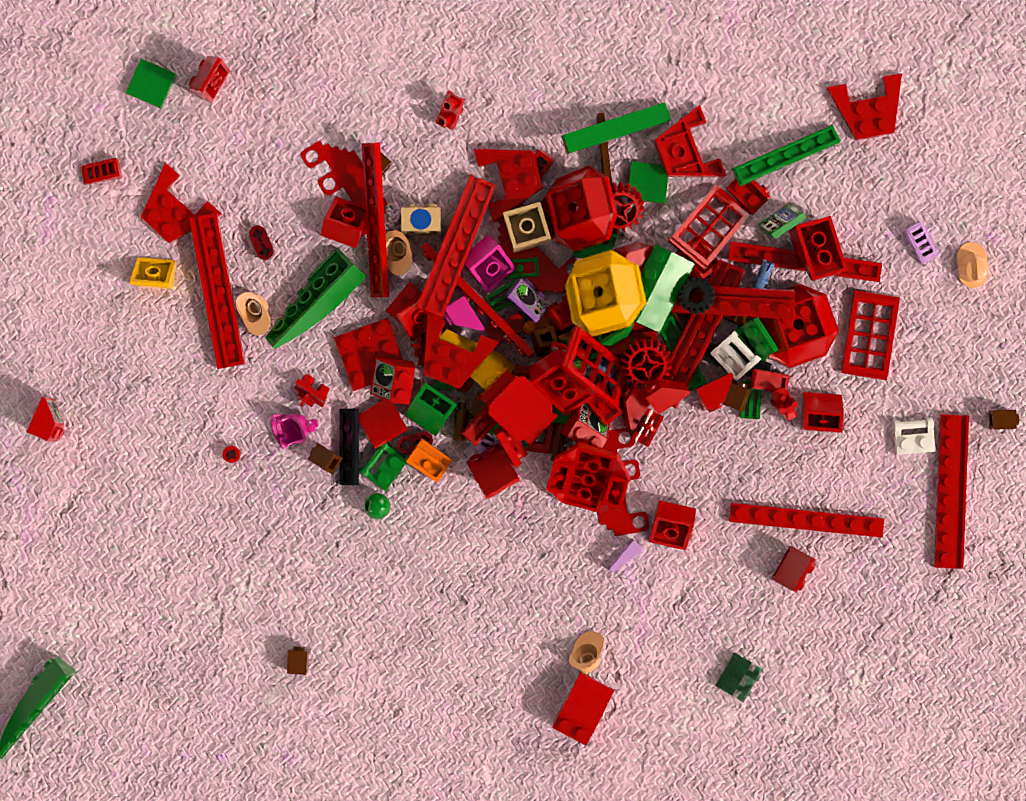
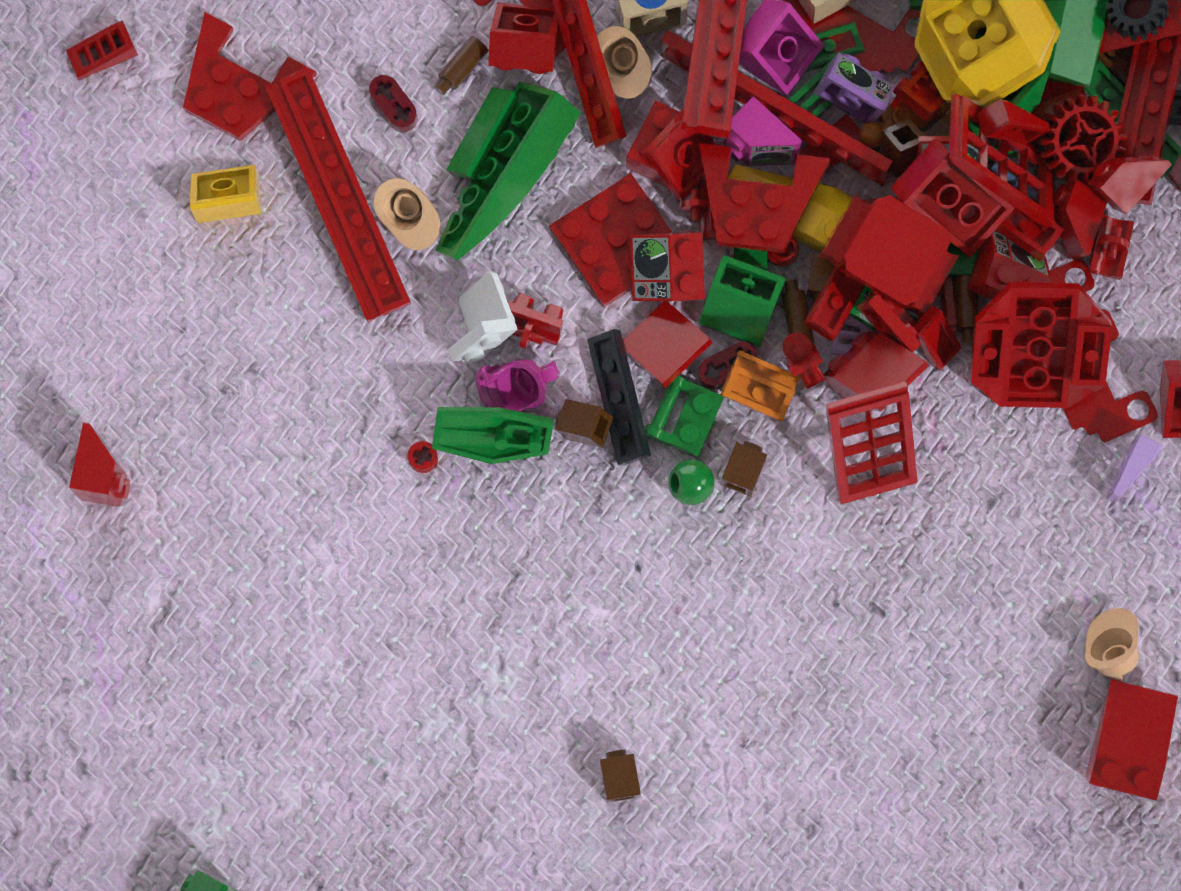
camera: 10 degrees left, 10 degrees down
none -> green piece [432,407,554,464]
none -> reddish brown cylinder [434,36,489,95]
none -> green tile [446,87,519,180]
none -> white bracket [448,272,518,363]
none -> reddish brown brick [720,441,767,497]
none -> red hips [782,332,825,389]
none -> red piece [826,381,918,505]
none -> red tile [913,305,962,371]
none -> red slope [978,99,1050,144]

